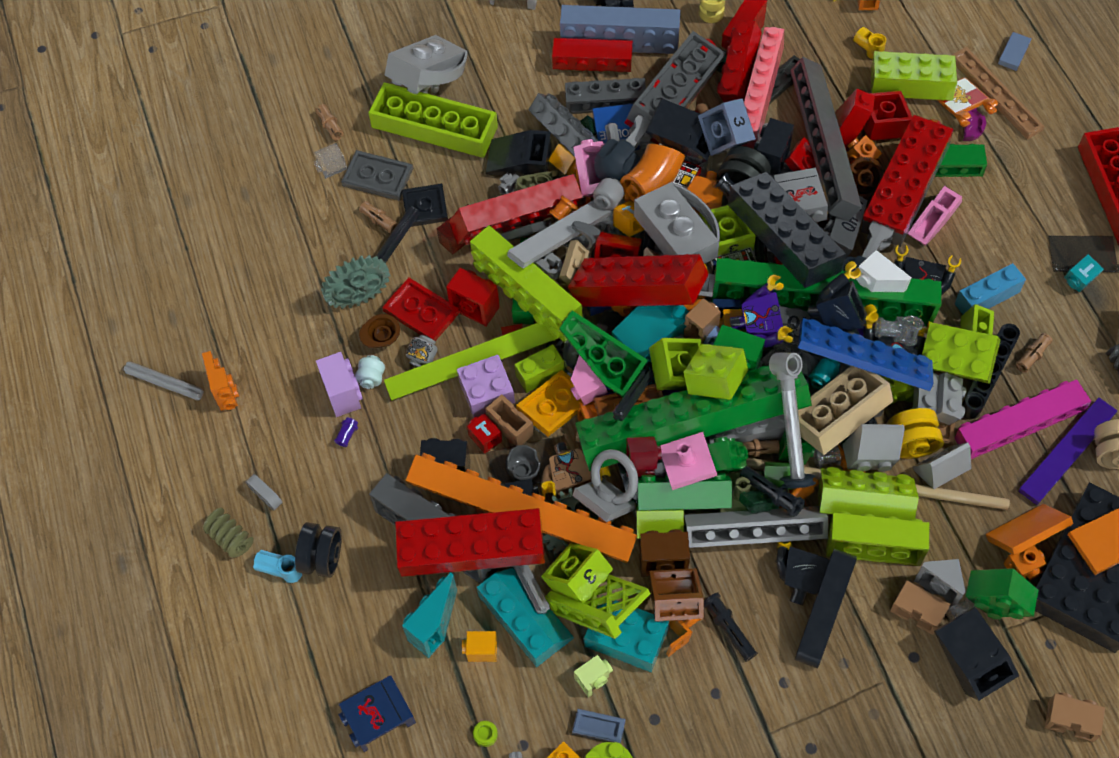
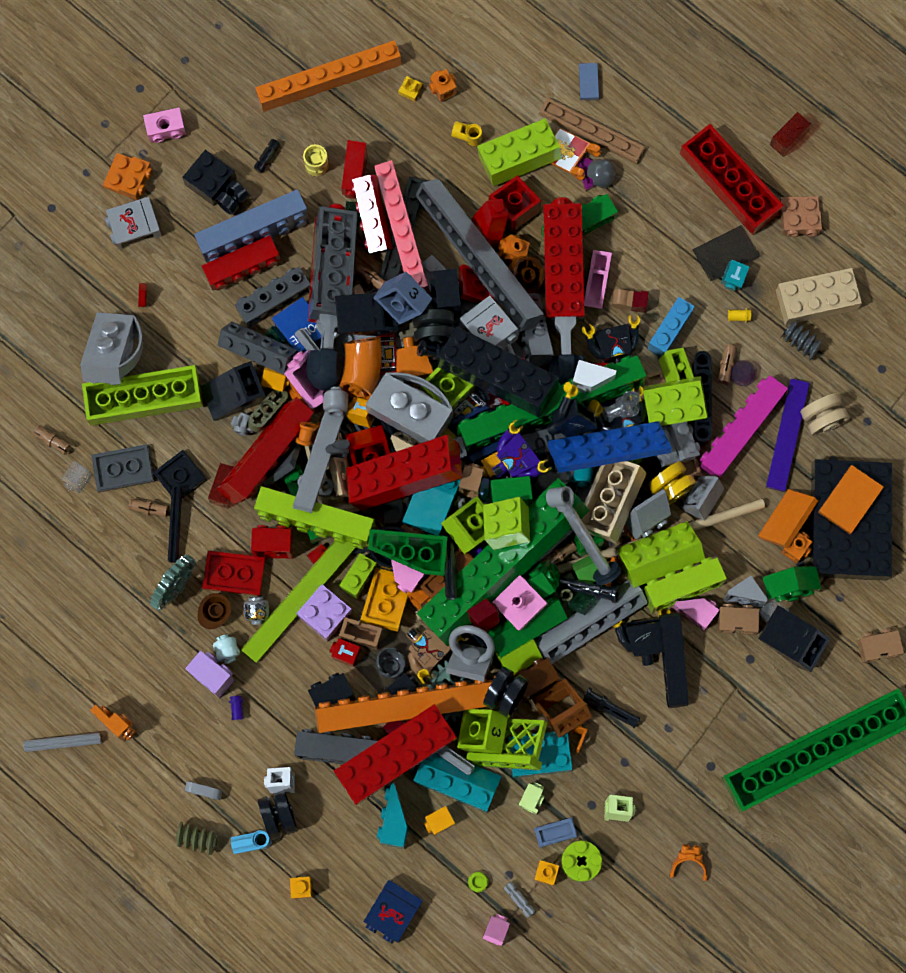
camera: 30 degrees left, 15 degrees up
none -> red tile [138,283,147,307]
none -> white brick [264,767,295,793]
none -> light orange brick [290,877,313,899]
none -> black wheel [483,666,529,718]
none -> dark grey hair [587,159,616,188]
none -> yellowish green brick [604,795,635,822]
none -> leg [612,289,649,313]
none -> bright pink slope [673,598,719,631]
none -> yellow pin [728,308,751,323]
none -> clear purple brick [730,360,757,386]

